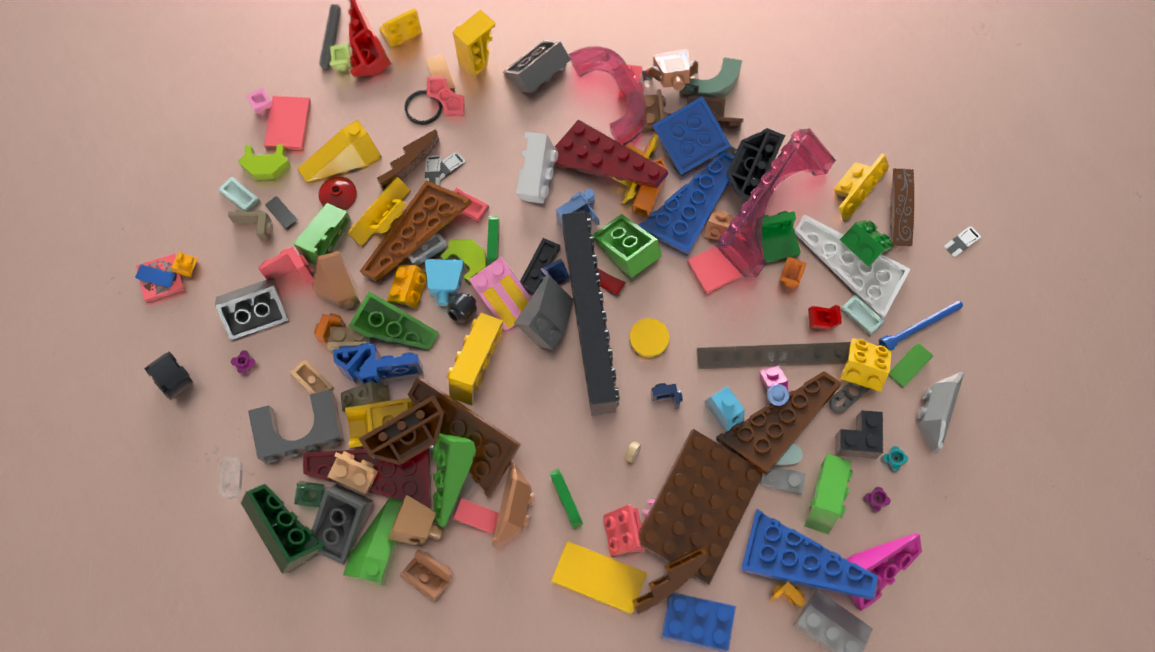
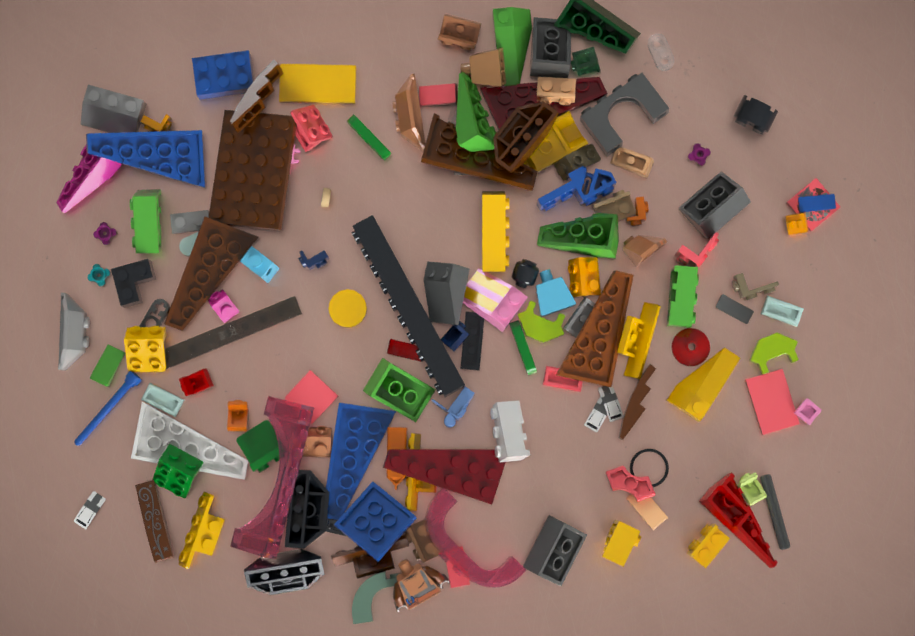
camera: 160 degrees right, 15 degrees up
light blue tile [767,384,789,406] -> none
none -> black wedge [244,549,325,595]

